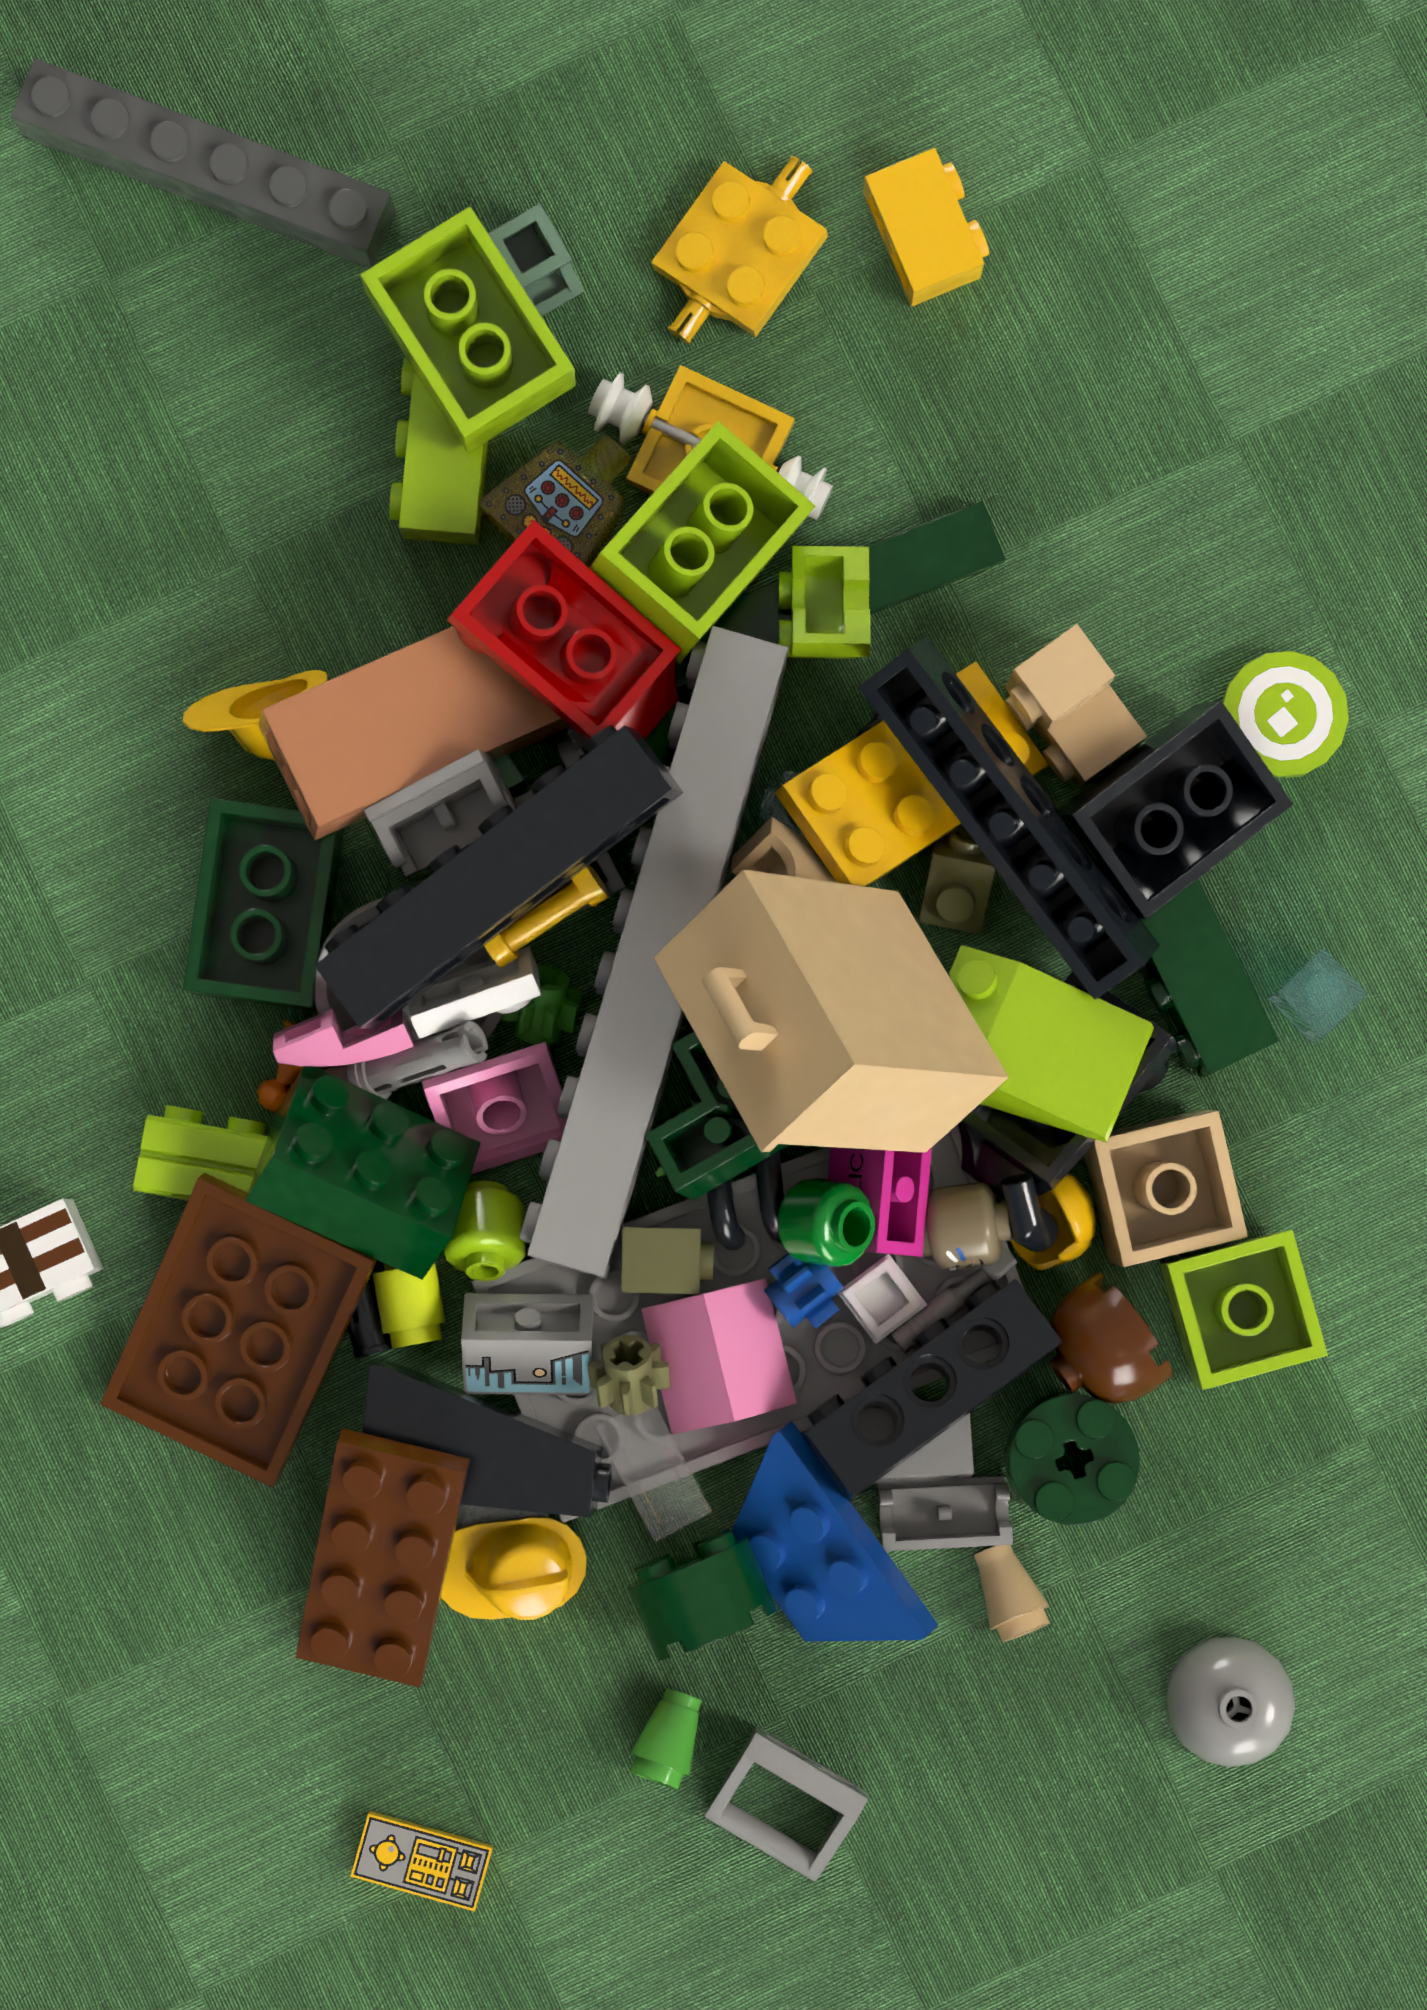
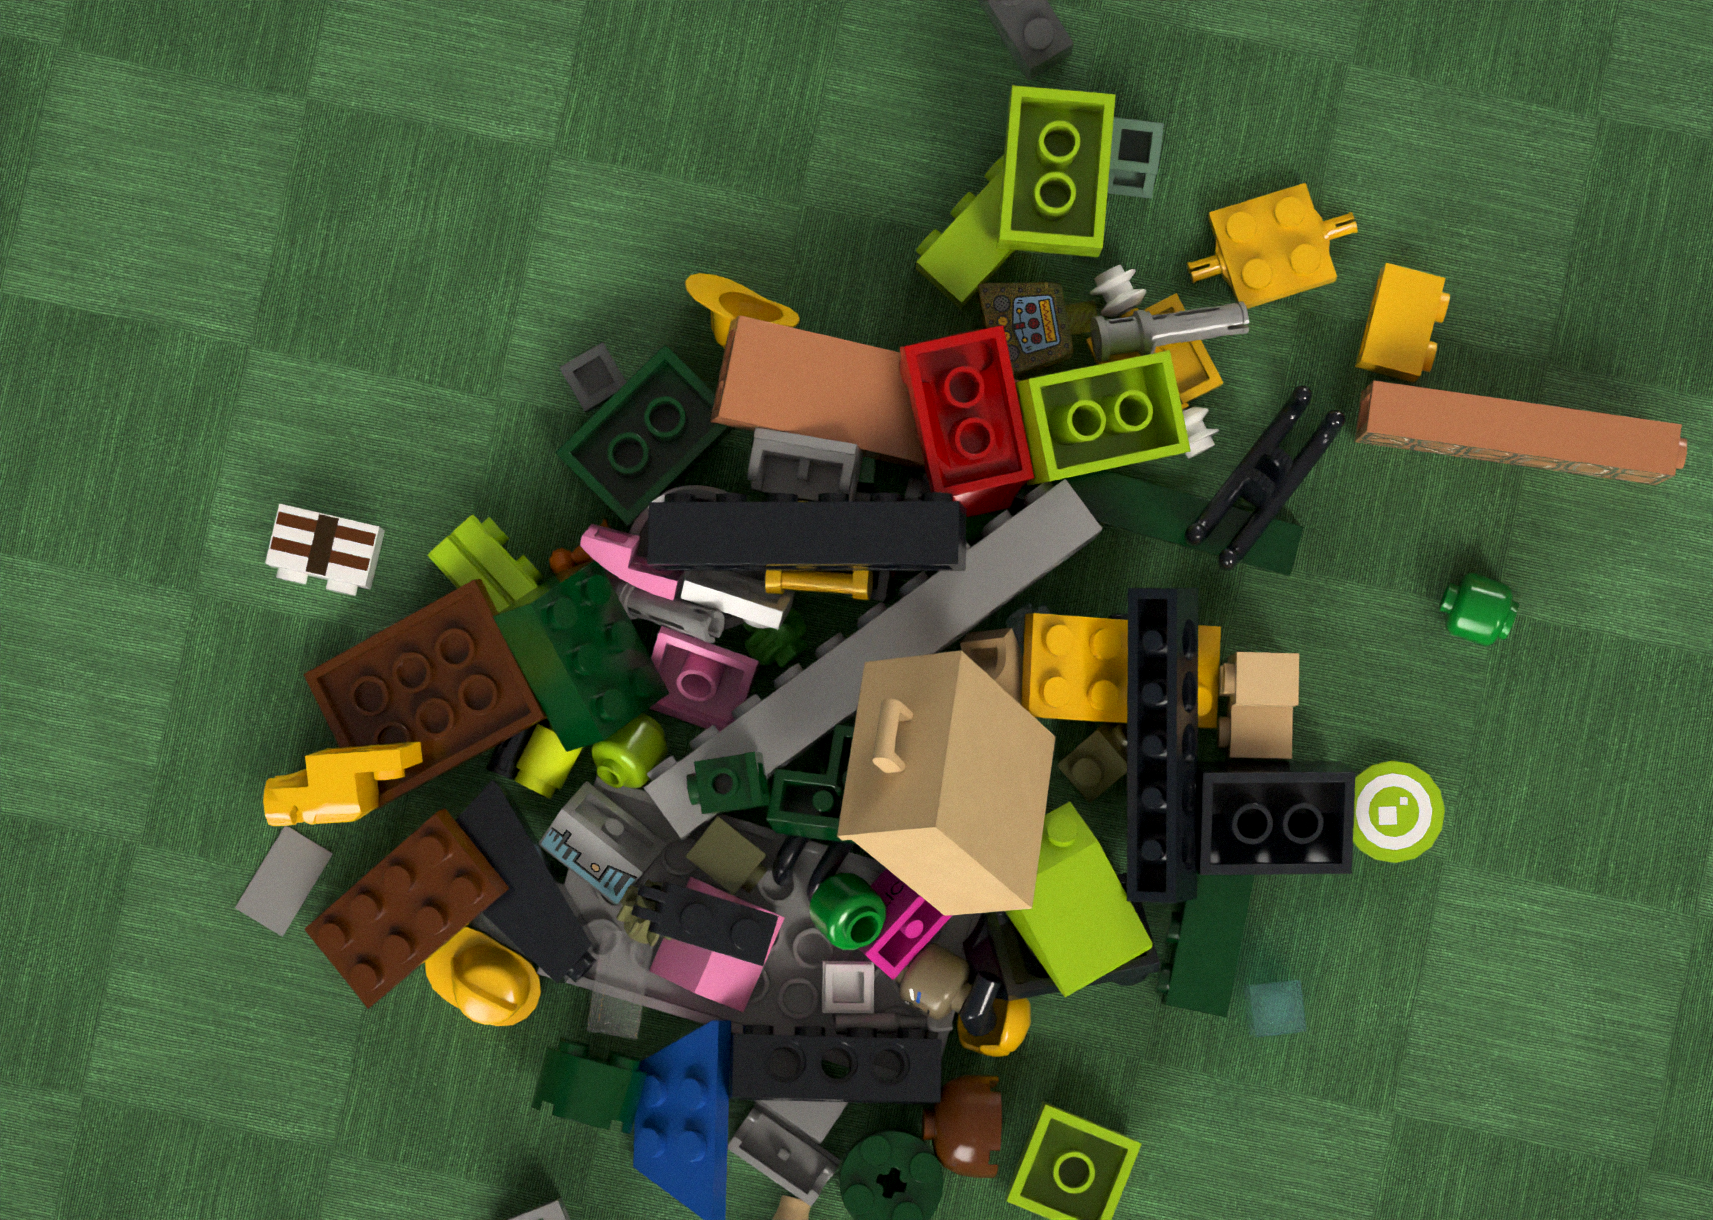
camera: 35 degrees right, 0 degrees up
tile [350,1811,494,1911] -> none
bright green cone [629,1688,702,1790] -> none
blue gear [764,1253,844,1329] -> none
lime cylinder [778,546,871,659] -> none
tan brick [1084,1109,1248,1267] -> none
none -> light grey sticker [235,826,333,937]
none -> yellow plate [263,742,423,826]
none -> dark grey plate [559,342,626,413]
none -> black hinge [631,880,779,966]
none -> dark green brick [687,751,770,815]
none -> light grey pin [1090,301,1249,362]
none -> black piece [1184,385,1345,571]
none -> nougat brick [1354,380,1687,485]
none -> green head [1439,572,1519,646]

